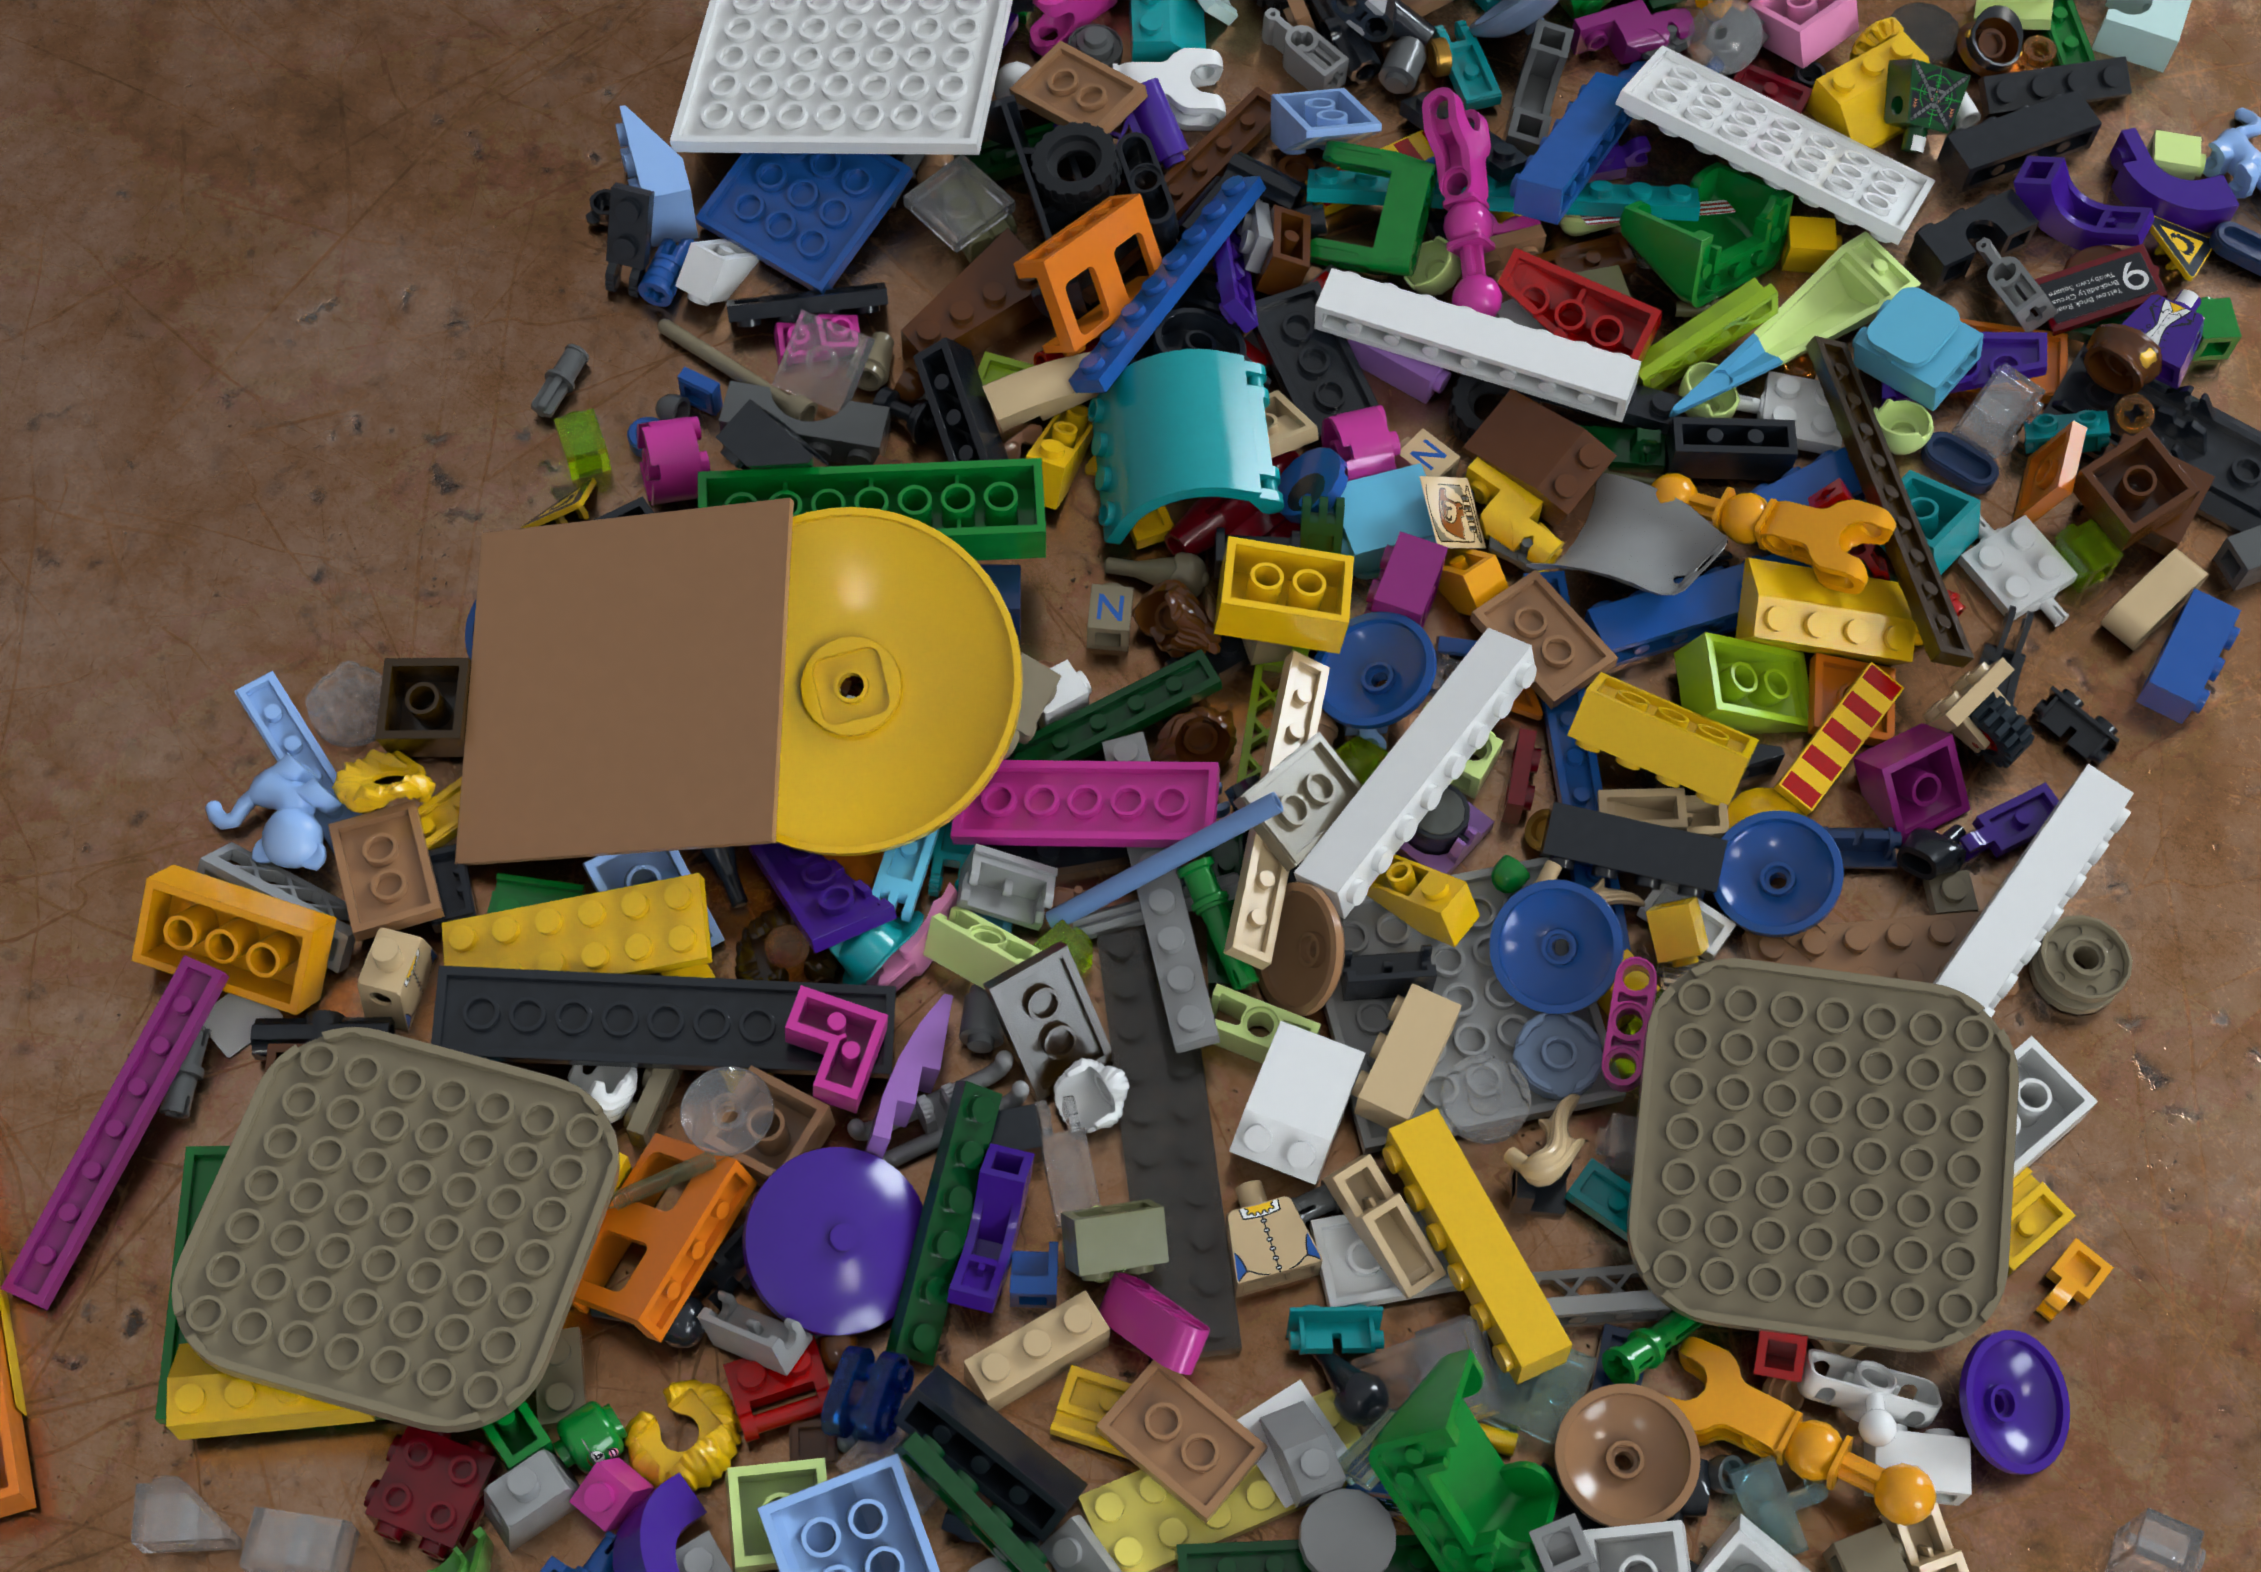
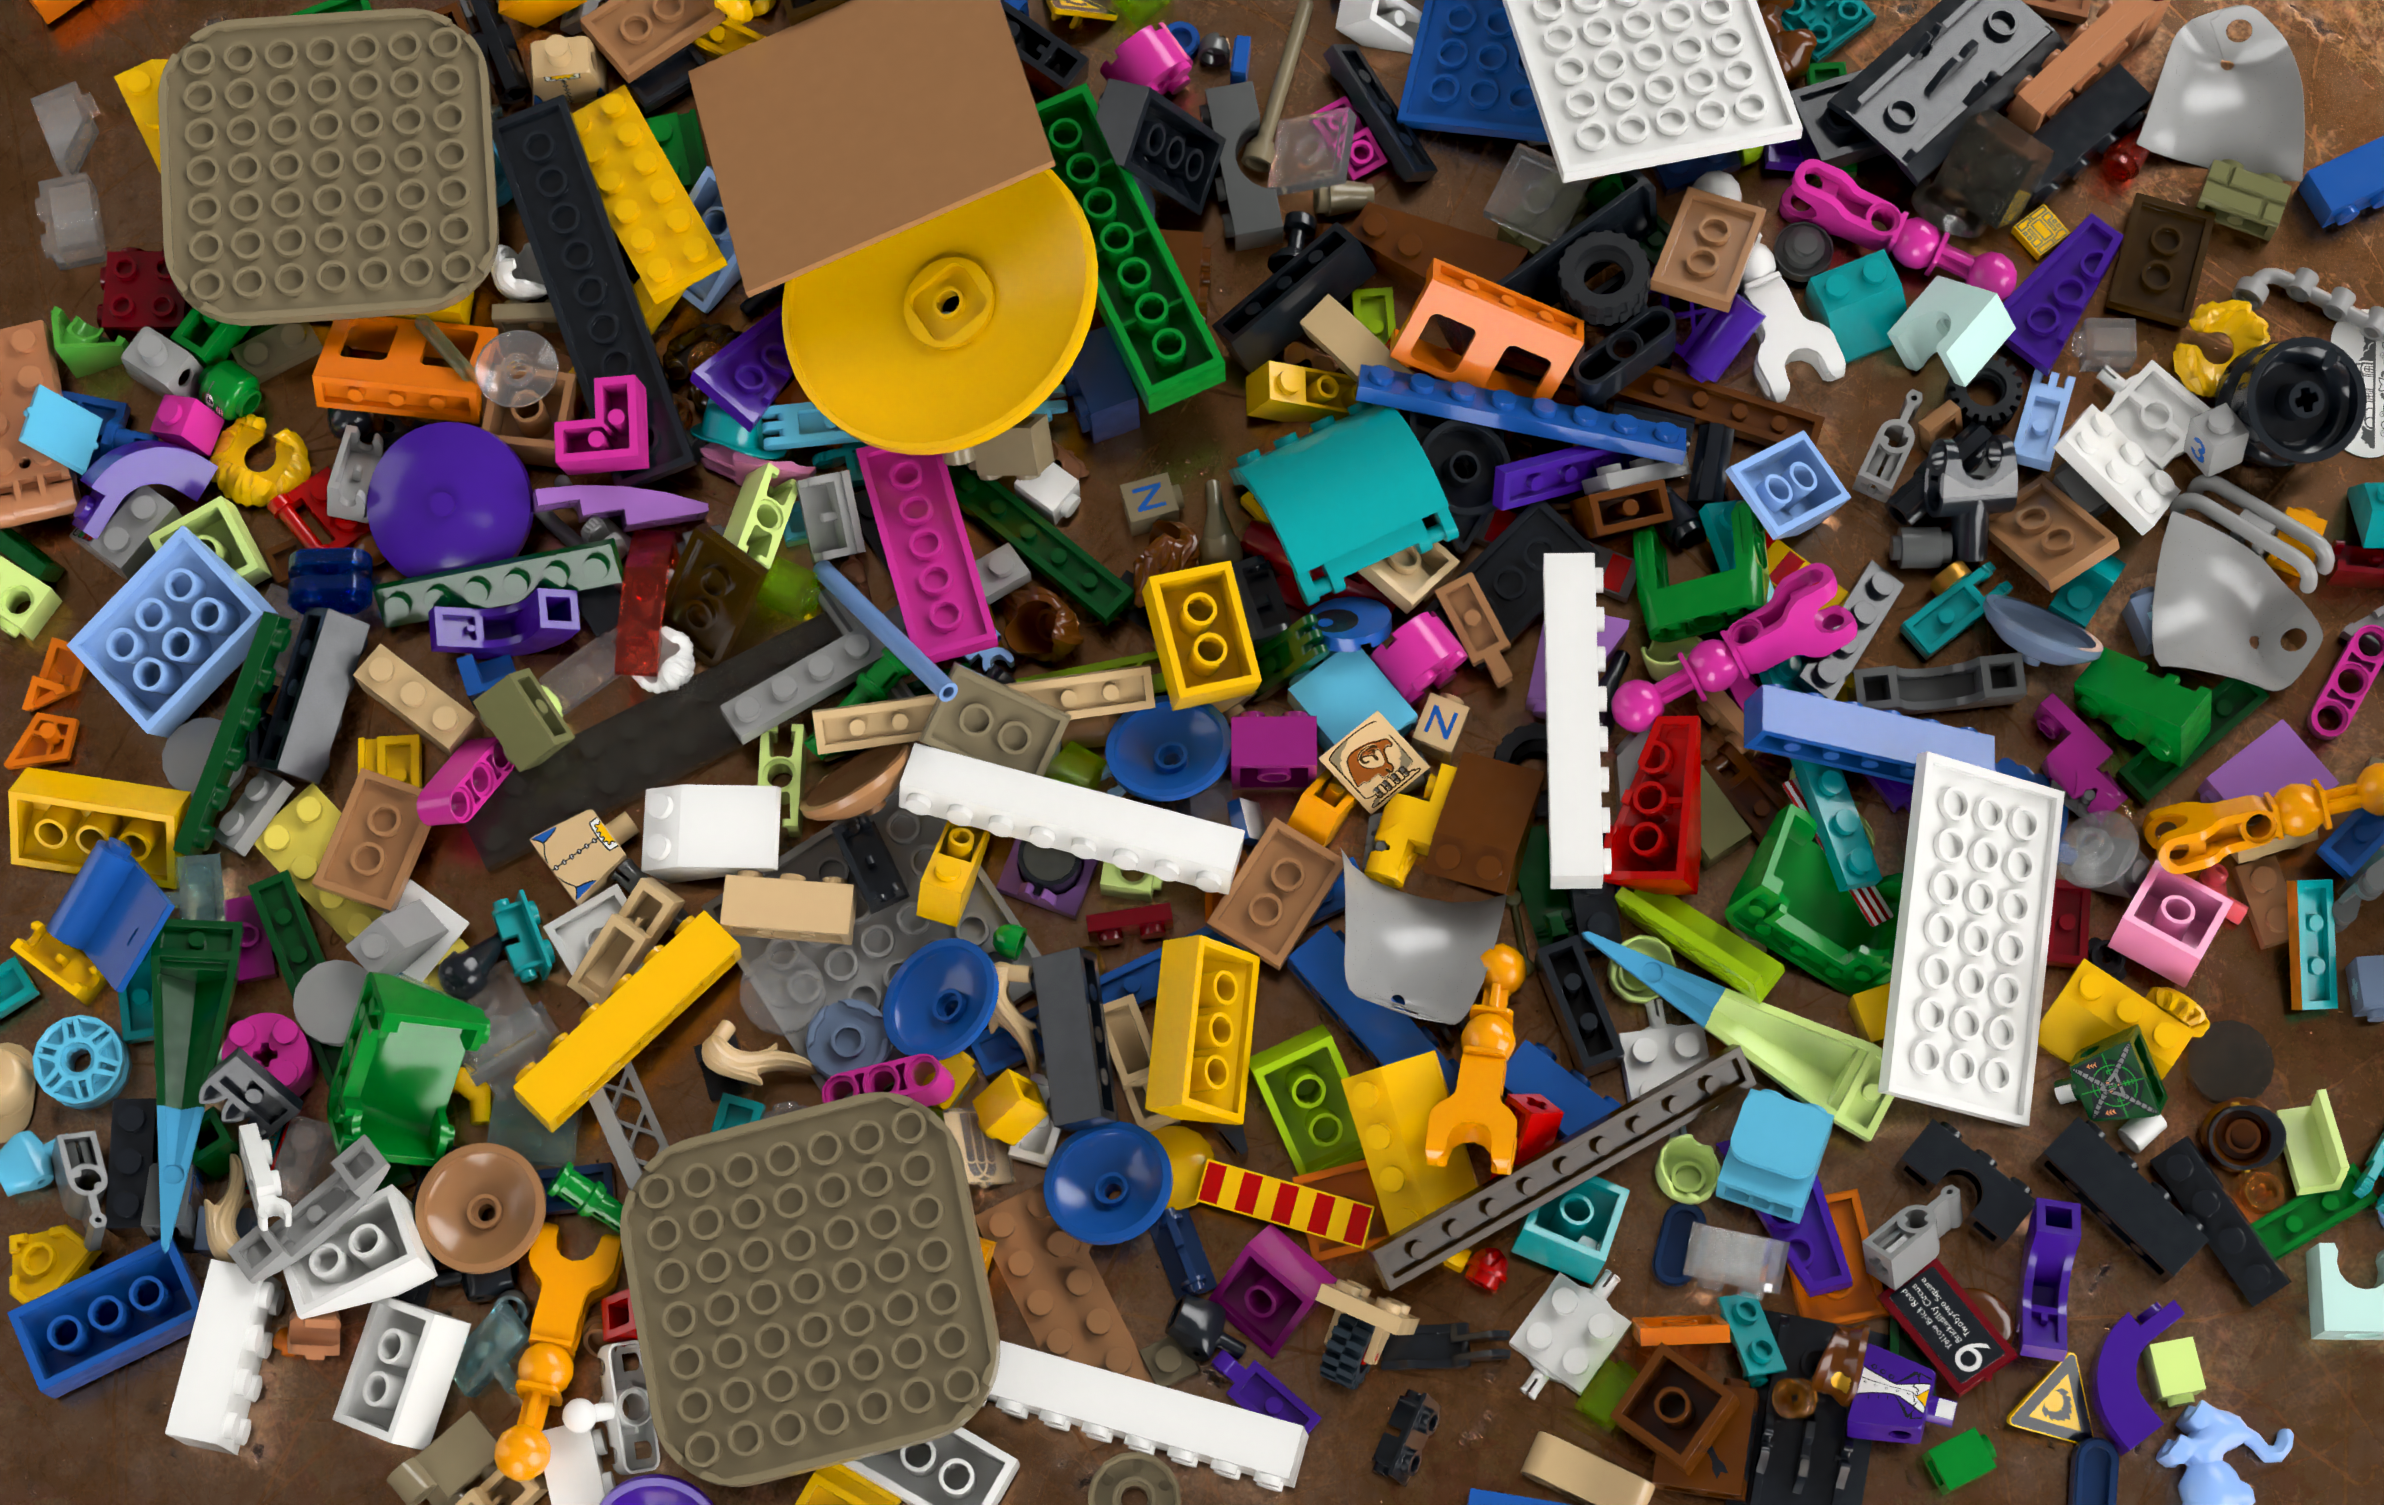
camera: 75 degrees right, 10 degrees up
none -> clear red slope [615,530,677,677]
none -> medium nougat plate [1434,572,1513,689]

